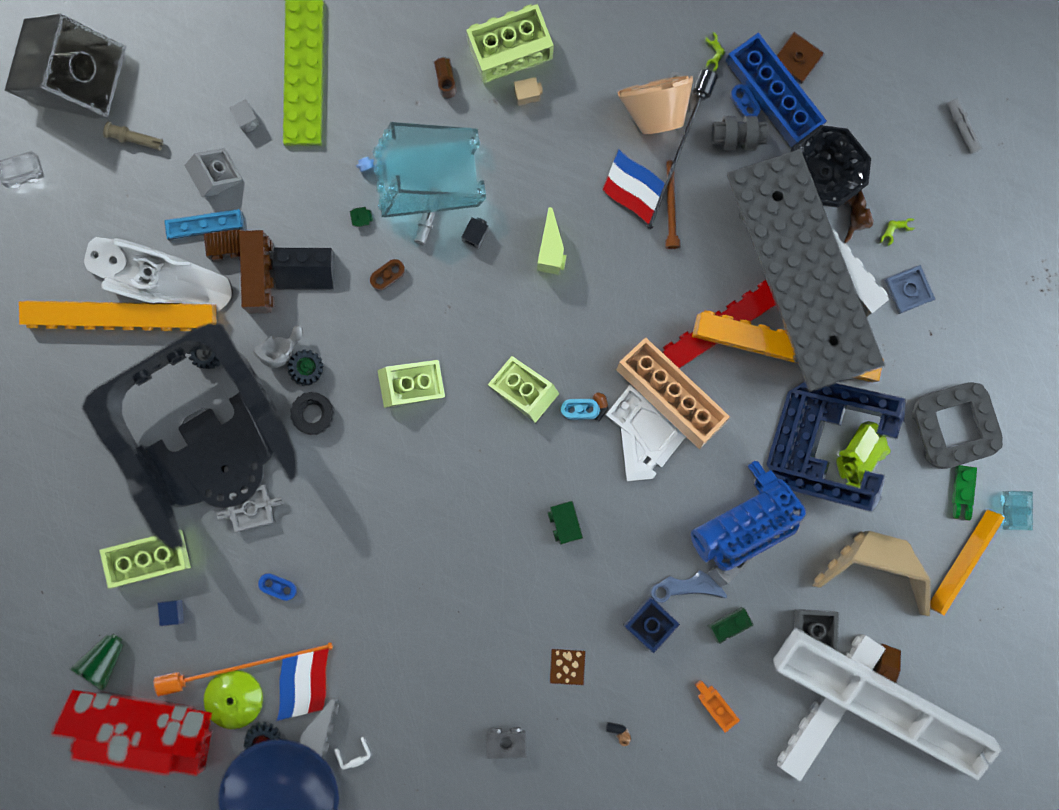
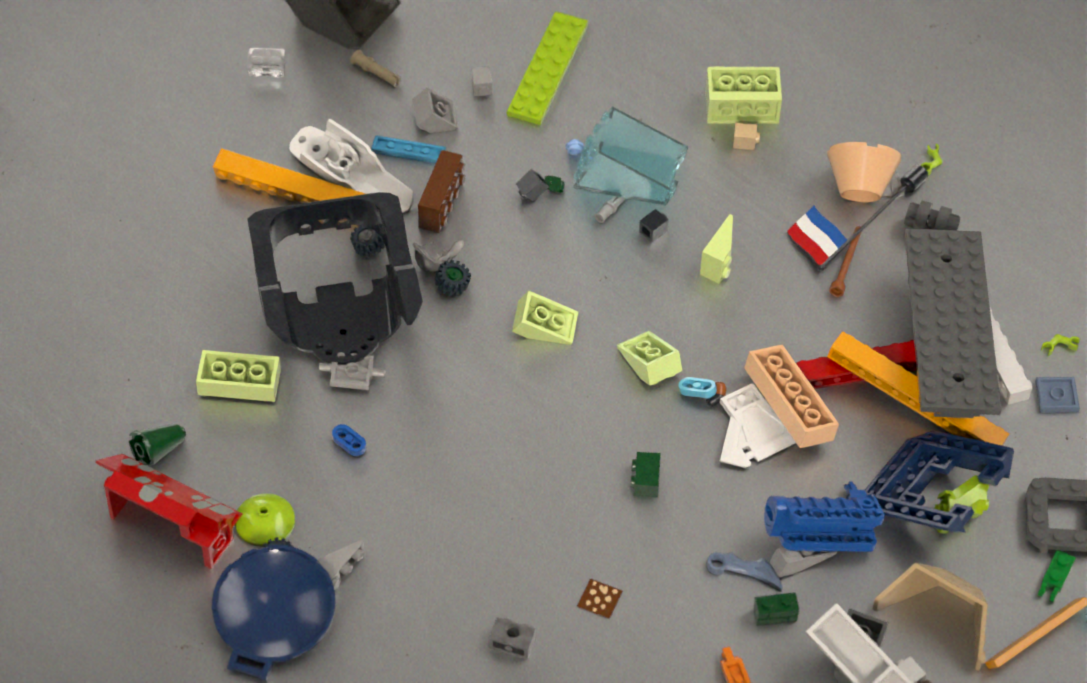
camera: 25 degrees right, 30 degrees down
flag [154,642,333,721] -> none
dark blue panel [158,600,184,626] -> none
reddish brown brick [204,229,243,262] -> none
black slope [273,247,334,290] -> none
black tyre [290,392,334,435] -> none
white piece [334,737,371,769] -> none
reddish brown plate [370,259,405,290] -> none
reddish brown piece [434,57,456,98] -> none
arm [606,722,631,746] -> none
dark blue brick [623,597,680,654] -> none
blue brick [725,32,827,147] -> none
blue plate [730,84,760,118] -> none
reddish brown plate [777,32,824,84] -> none
black rock [790,125,871,208] -> none
reddish brown animal [844,190,874,243] -> none
none -> black brick [516,169,549,201]

